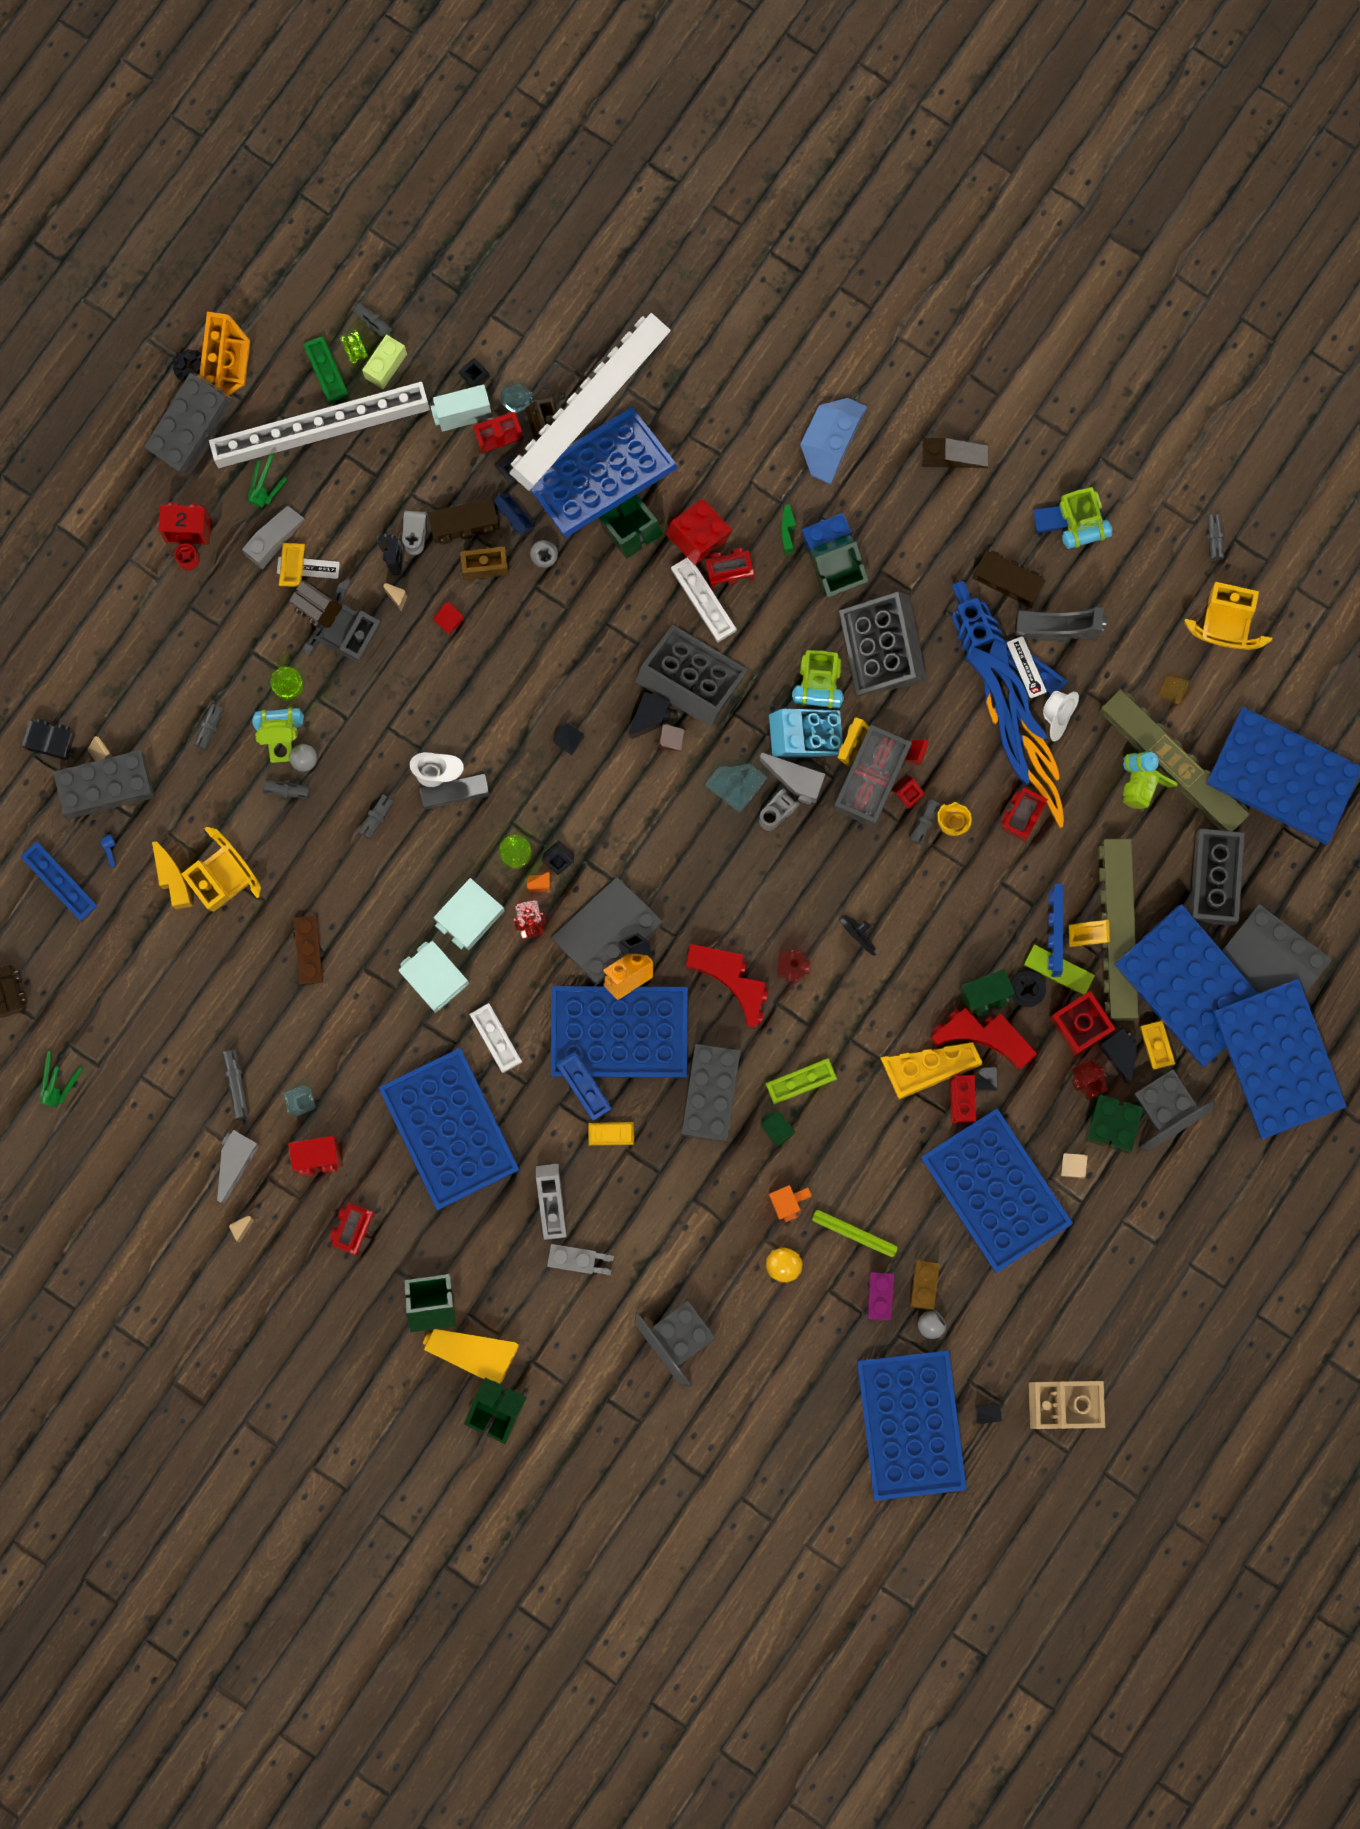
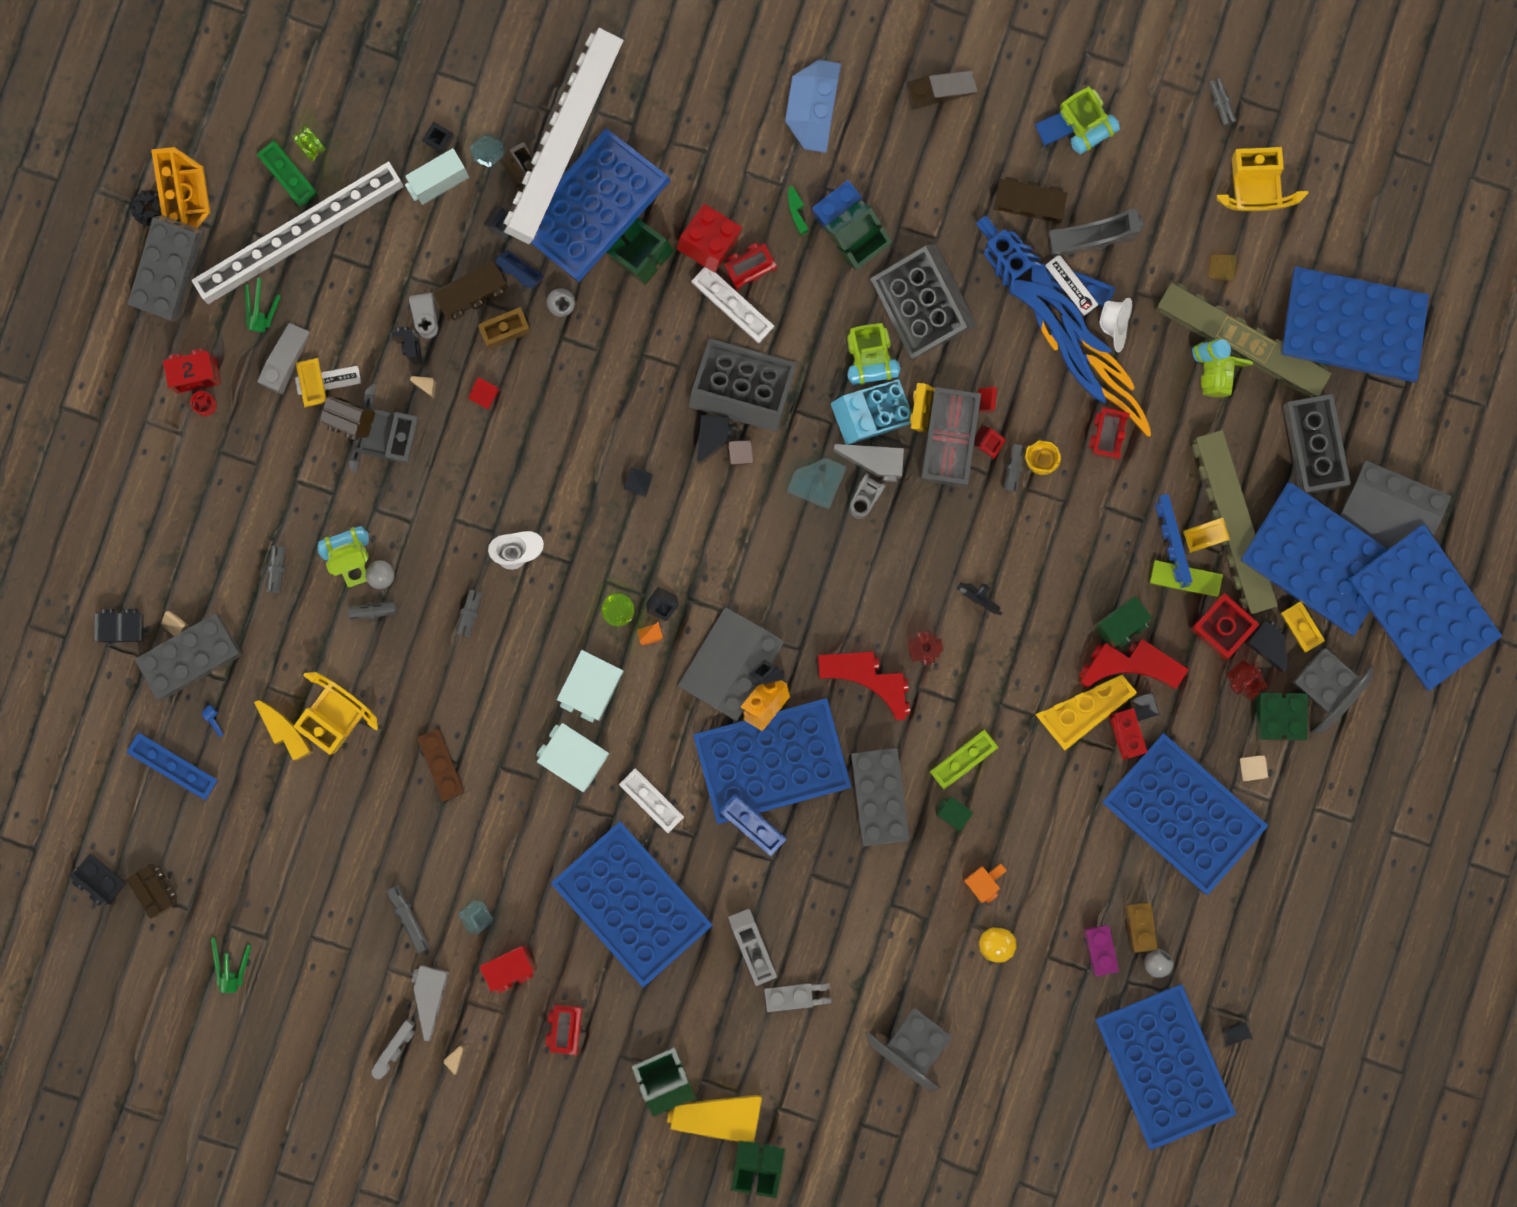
camera: 20 degrees left, 5 degrees up
clear neon green wheel [271,667,304,701] -> none
dark grey pin [353,302,395,338] -> none
yellowish green brick [362,334,407,389] -> none
dark grey slope [420,774,490,810] -> none
red window [473,411,523,454] -> none
clear red brick [513,900,547,939] -> none
yellow tile [588,1122,634,1146] -> none
lime axle [812,1210,898,1257] -> none
black gear [1011,971,1046,1007] -> none
tan slope [1029,1381,1105,1429] -> none
none -> light grey hinge [371,1019,416,1080]

